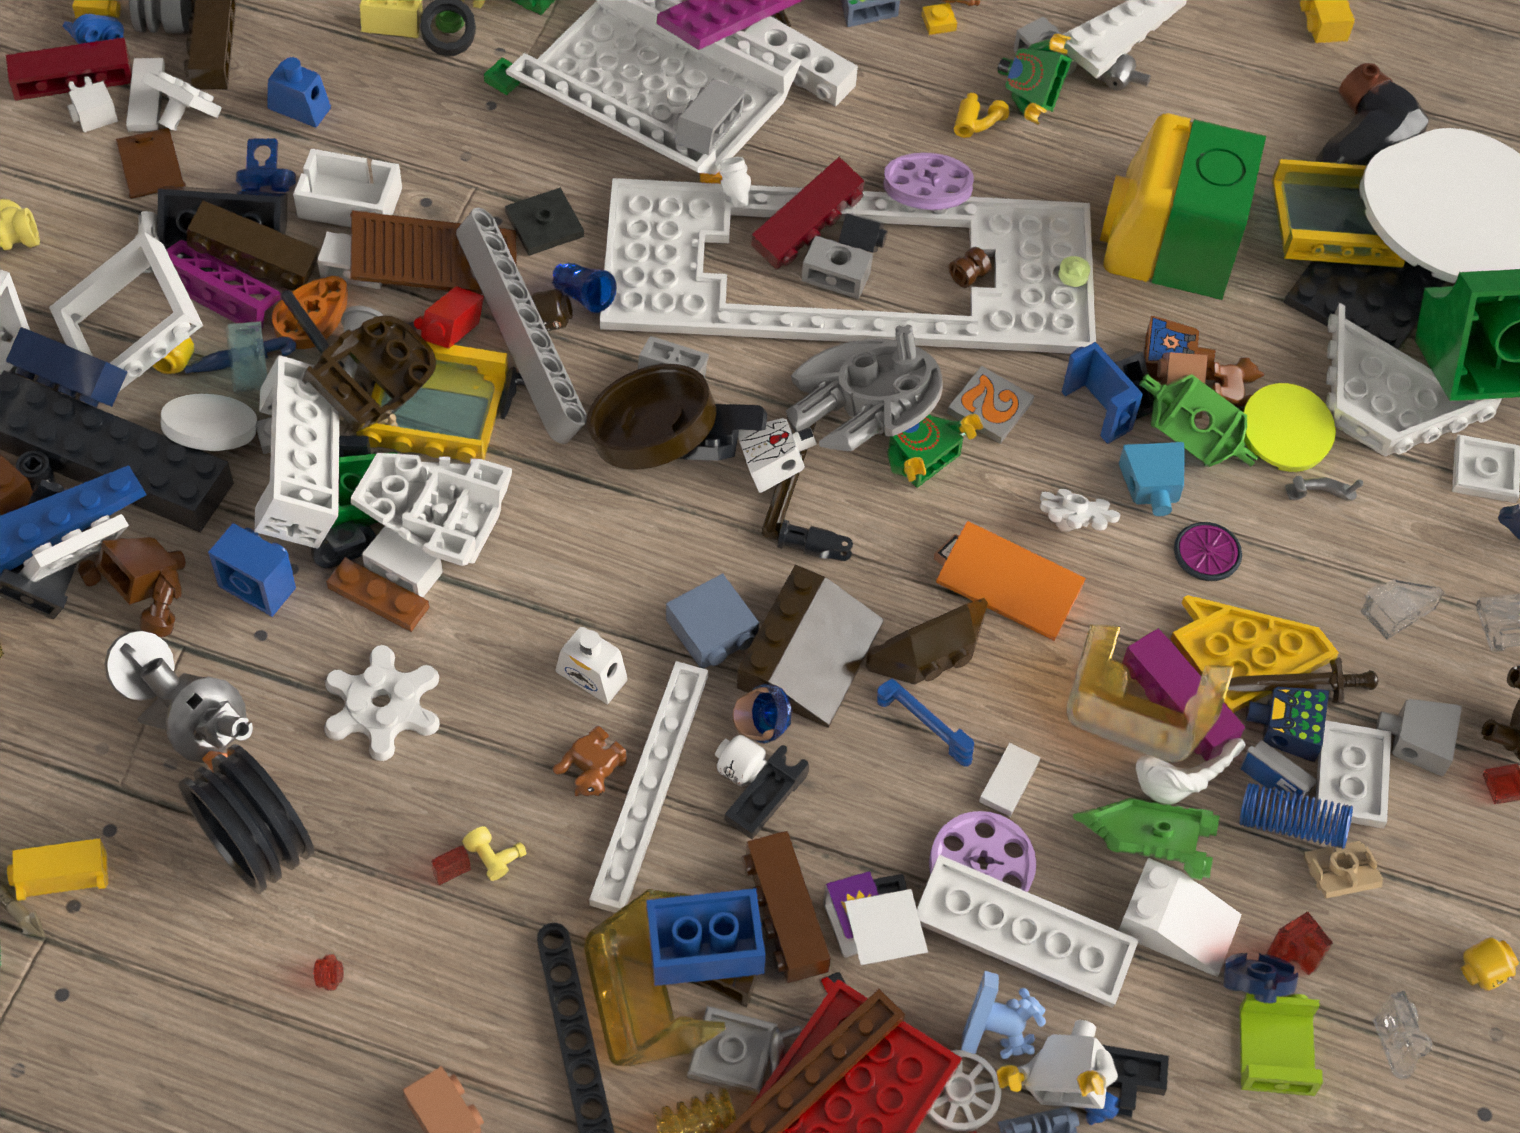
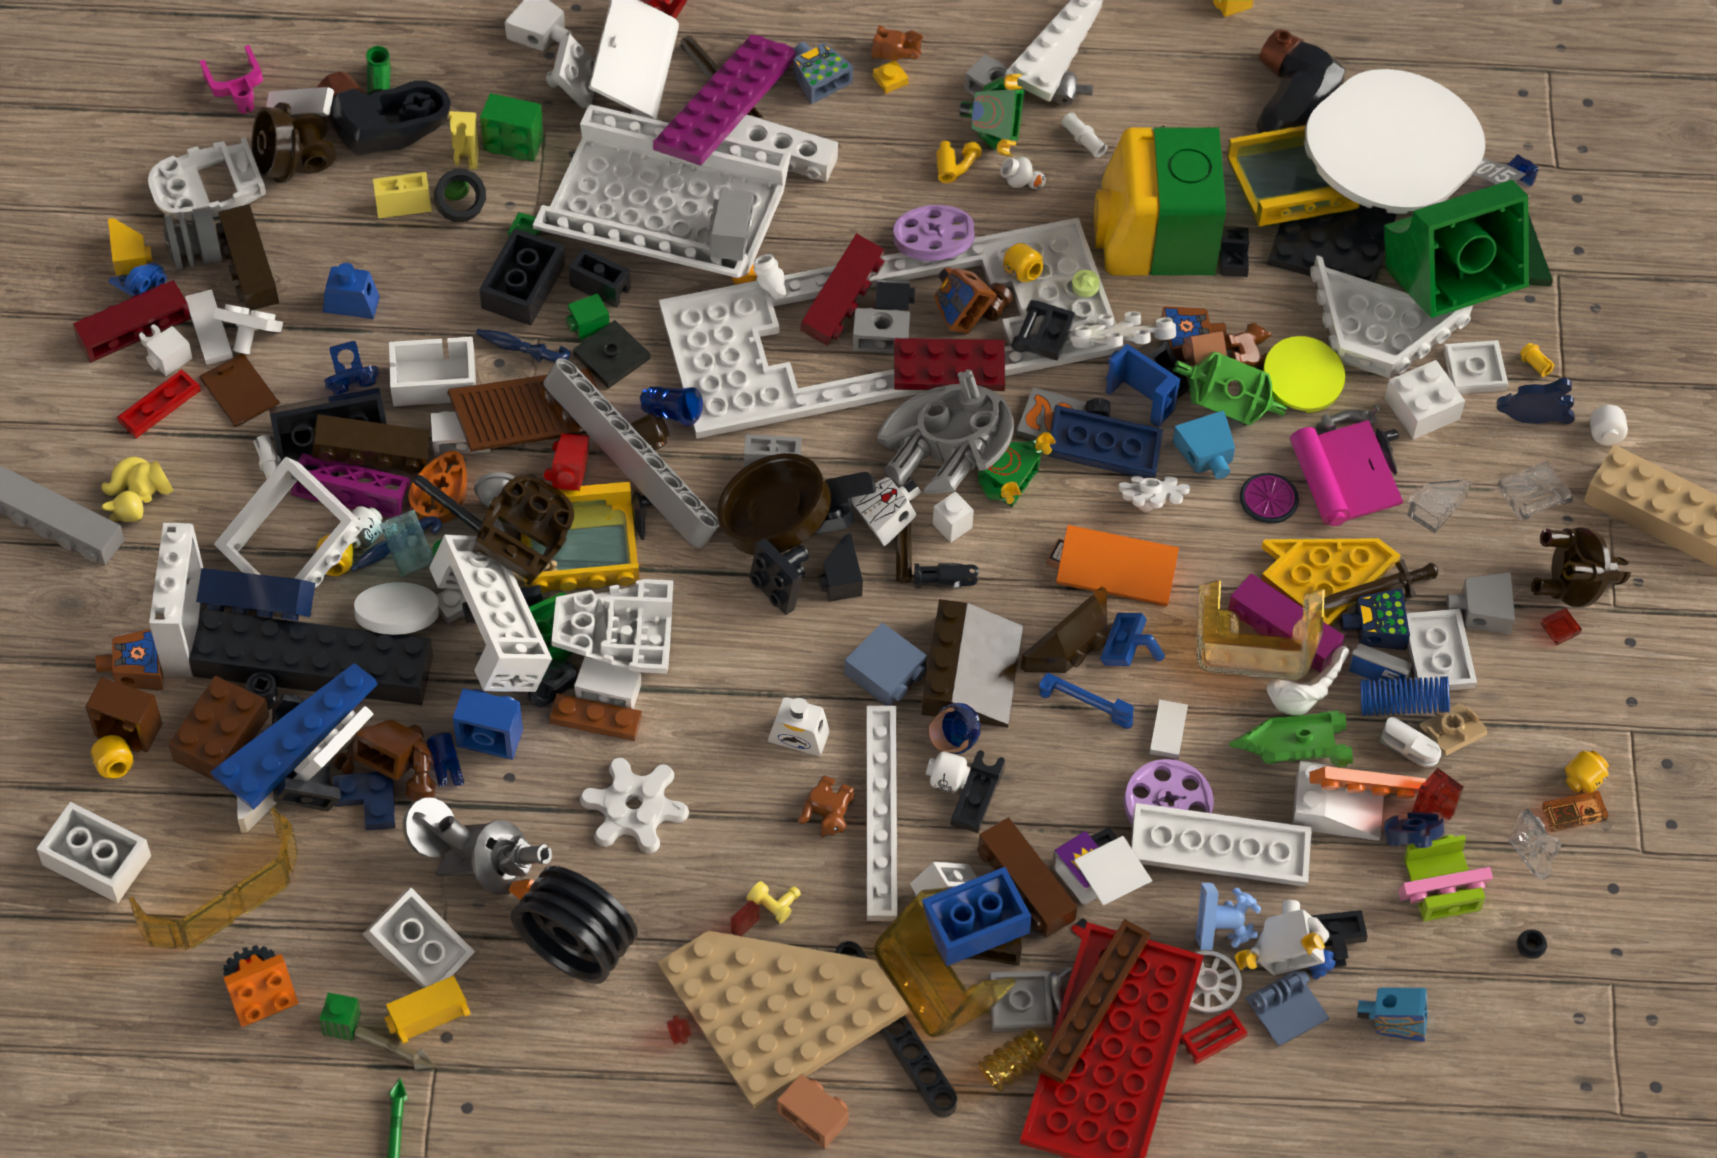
camera: 15 degrees left, 0 degrees up
none -> red tile [117,369,201,439]
none -> dark blue plate [333,772,396,831]
none -> white head [351,506,383,548]
none -> white slope [362,888,475,988]
none -> clear blue hinge [426,733,464,787]
none -> dark blue piece [476,329,571,363]
none -> black brick [479,228,565,326]
none -> green brick [565,293,610,340]
none -> black brick [569,248,631,308]
none -> tan plate [657,931,909,1109]
none -> black plate [749,538,809,615]
none -> black slope [819,534,863,602]
none -> dark red plate [894,338,1005,391]
none -> white slope [910,862,977,906]
none -> white brick [933,491,974,543]
none -> torso [934,267,997,334]
none -> white animal [1000,156,1046,190]
none -> yellow head [1003,243,1043,283]
none -> black plate [1011,300,1076,361]
none -> dark blue tile [1045,405,1163,478]
none -> white pin [1061,113,1108,158]
none -> white plant [1069,311,1176,348]
none -> black axle [1086,398,1111,417]
none -> blue plate [1100,613,1165,666]
none -> black slope [1221,226,1249,277]
none -> dark pink door [1290,420,1403,526]
none -> orange plate [1309,766,1426,799]
none -> black bar [1376,428,1399,475]
none -> white arm [1379,717,1441,768]
none -> white brick [1384,360,1465,439]
none -> bright pink plate [1398,867,1493,904]
none -> clear orange tile [1542,790,1609,832]

